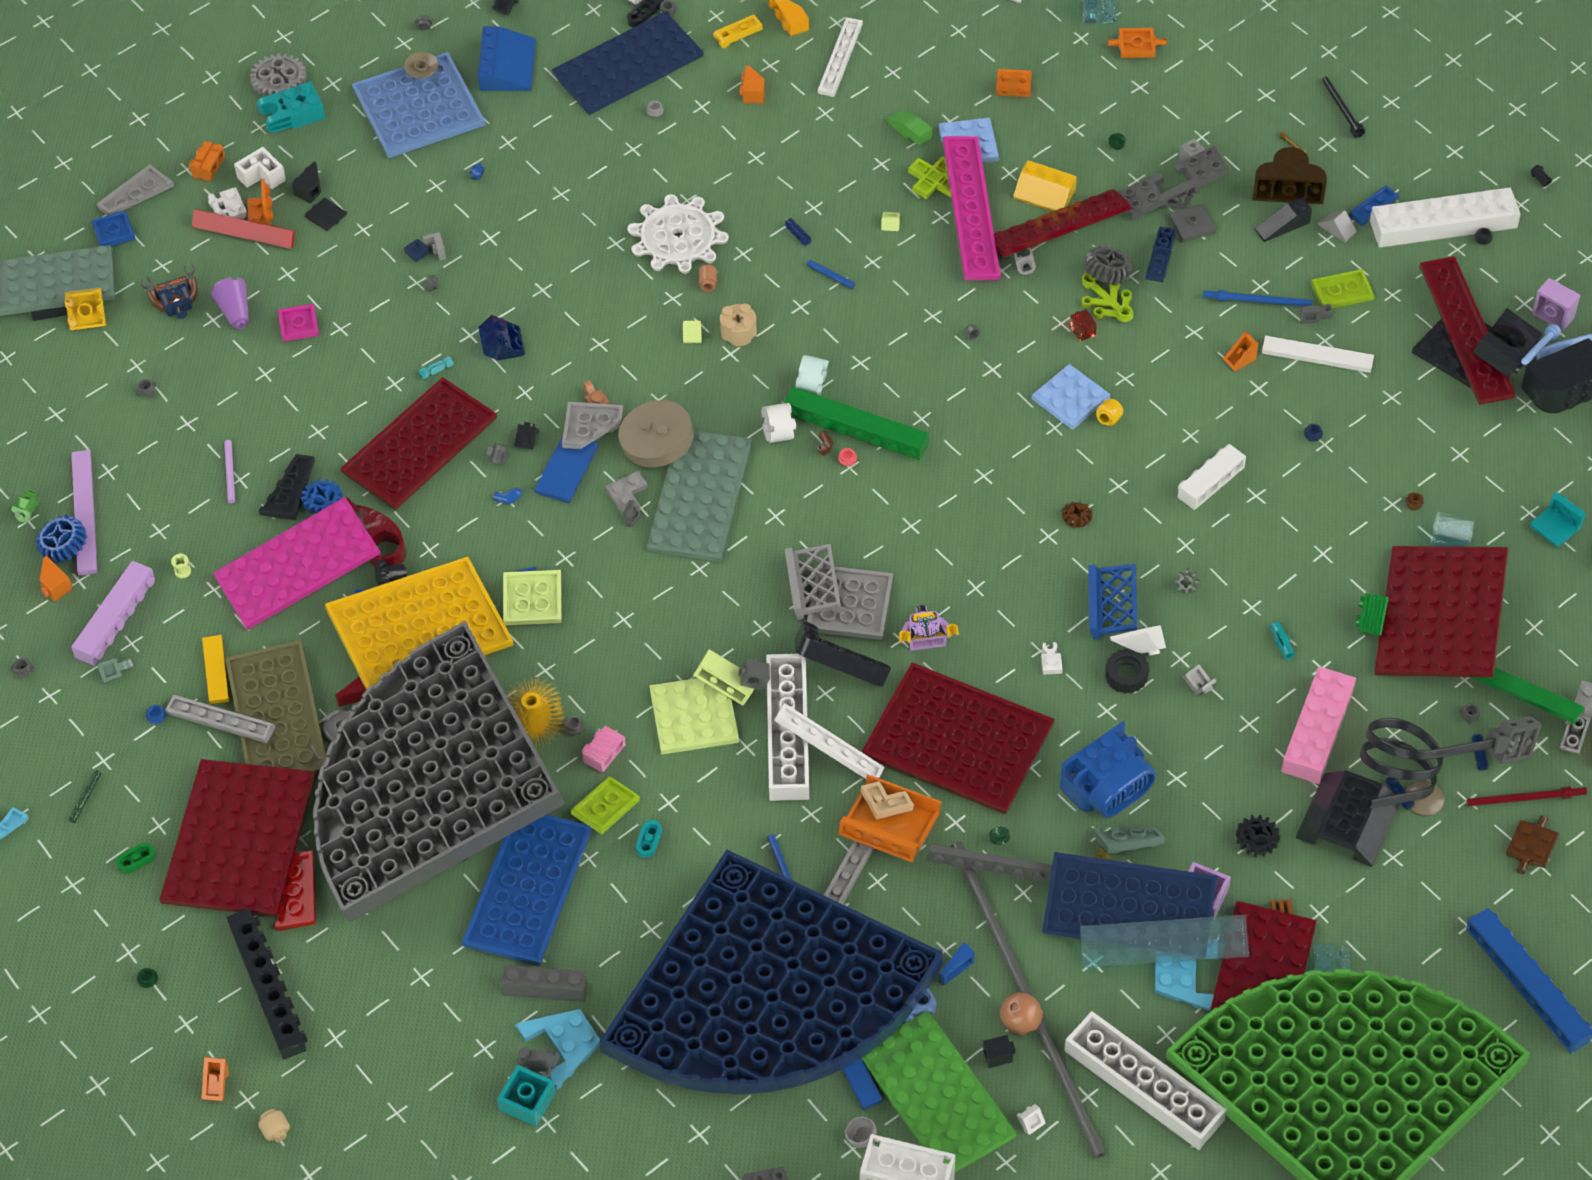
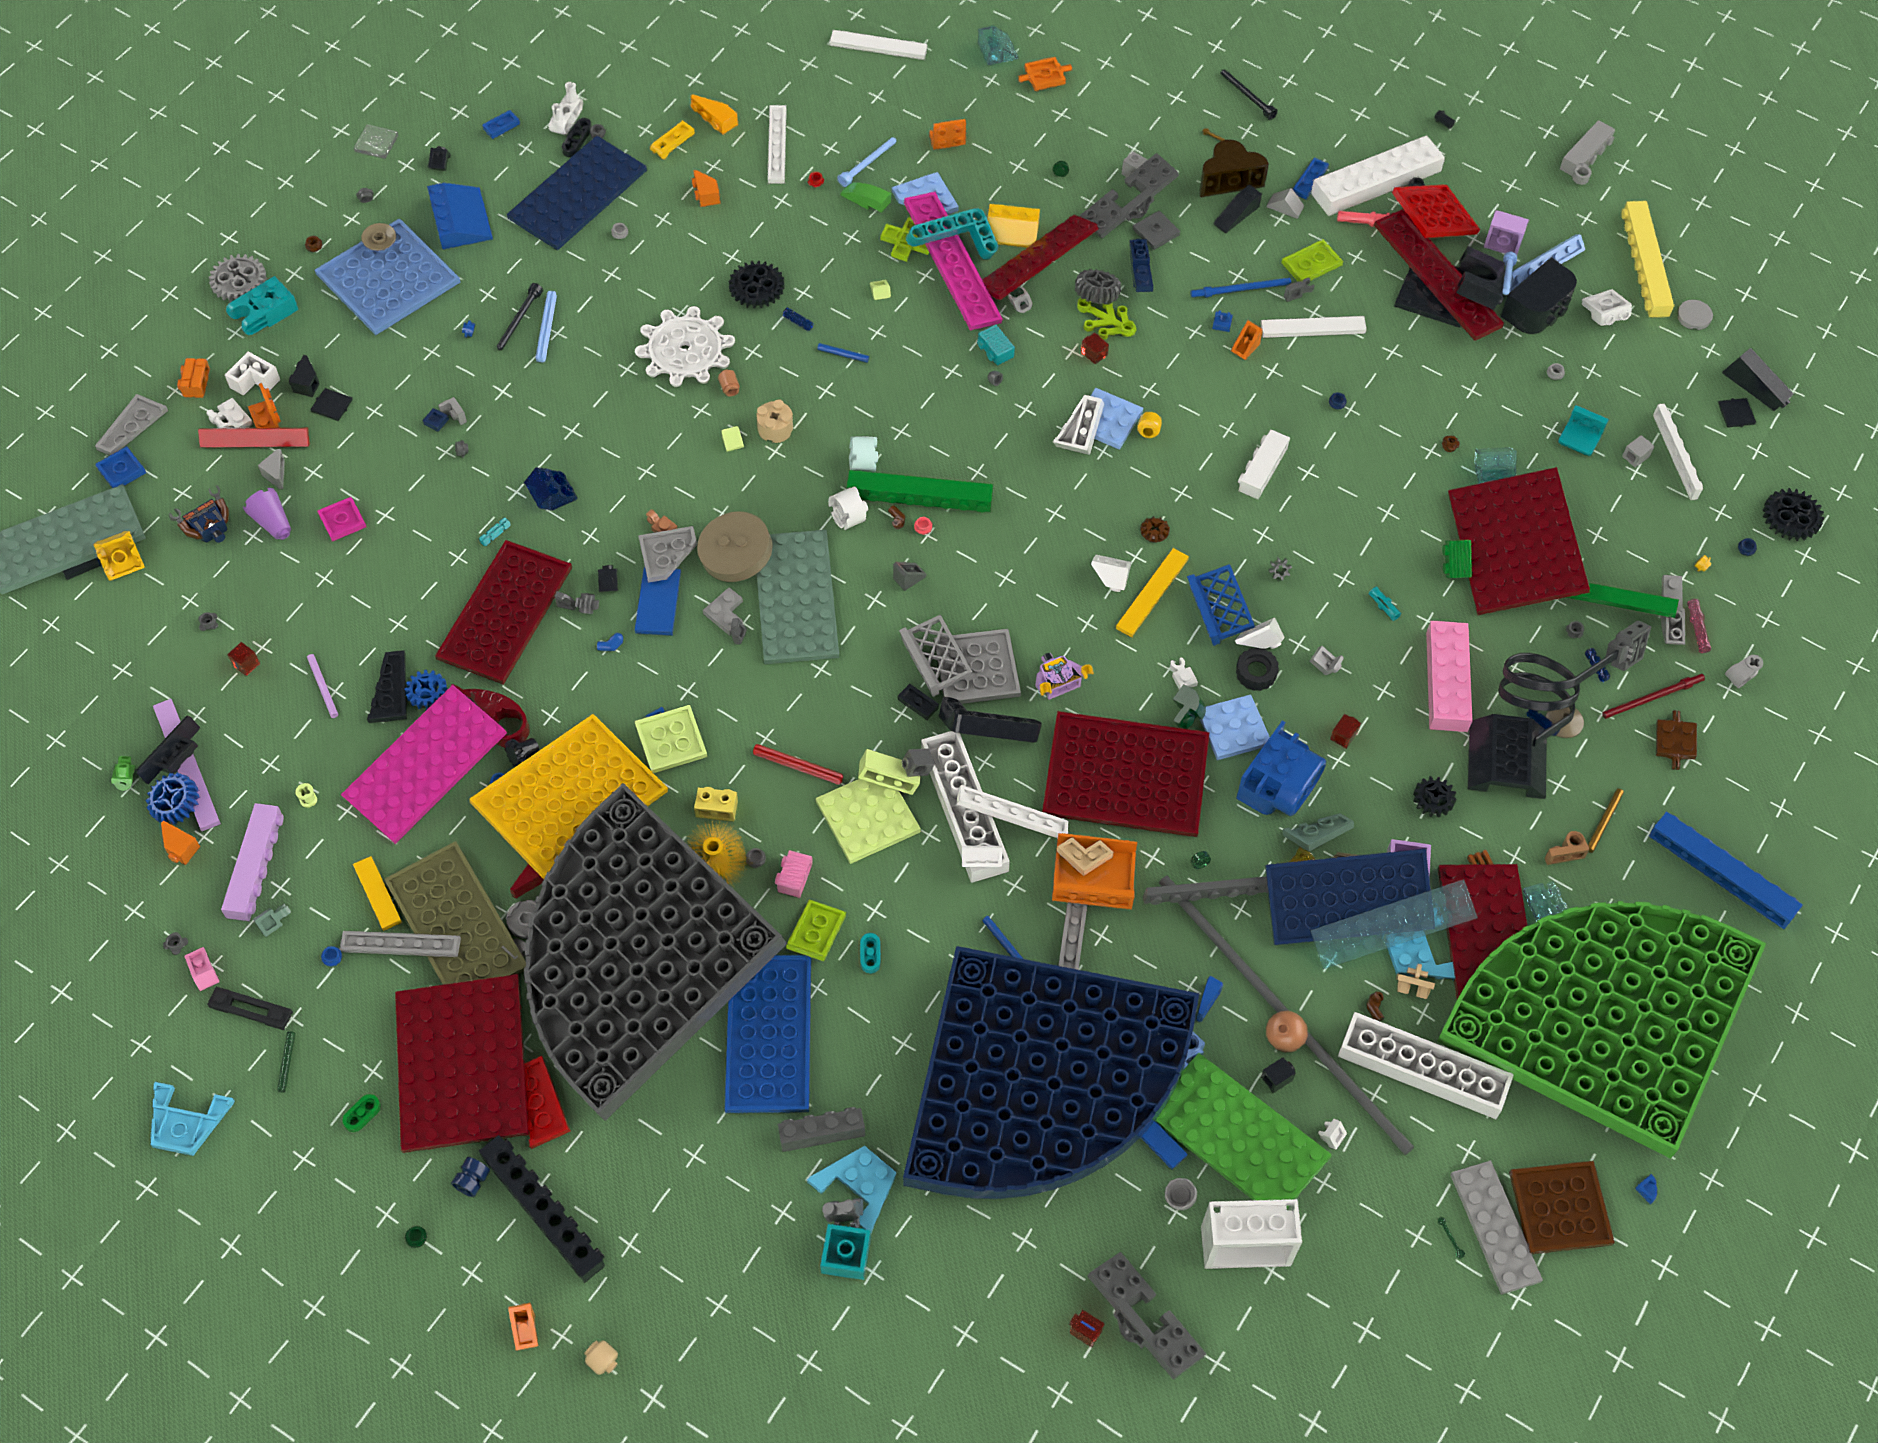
camera: 20 degrees left, 5 degrees up
none -> black bracket [135,715,200,784]
none -> bright pink plate [184,947,220,991]
none -> black container [207,986,293,1030]
none -> clear red brick [227,642,260,676]
none -> light grey slope [258,449,285,489]
none -> reddish brown plate [305,236,323,252]
none -> dark blue wheel [451,1157,490,1198]
none -> black piece [497,283,543,350]
none -> light blue axle [536,291,557,362]
none -> dark grey tile [555,591,576,610]
none -> light yellow brick [694,787,738,822]
none -> black gear [729,260,785,309]
none -> red axle [753,744,844,785]
none -> red plate [808,172,824,187]
none -> light blue piece [837,137,896,187]
none -> dark grey slope [893,562,927,591]
none -> black plate [898,683,939,720]
none -> teal beam [906,208,998,260]
none -> white plate [962,846,1002,867]
none -> teal brick [977,324,1015,365]
none -> white wedge [1053,395,1104,455]
none -> white slope [1091,555,1131,592]
none -> yellow tile [1116,548,1189,638]
none -> brick [1173,684,1206,729]
none -> light blue plate [1200,694,1270,760]
none -> blue tile [1212,310,1233,332]
none -> clear red brick [1330,714,1361,749]
none -> coral pin [1337,210,1390,227]
none -> reddish brown arm [1366,991,1385,1022]
none -> red plate [1392,185,1480,238]
none -> tan hips [1396,964,1435,999]
none -> medium nougat plate [1545,831,1589,865]
none -> light grey plate [1547,363,1565,380]
none -> pearl gold bar [1588,788,1624,853]

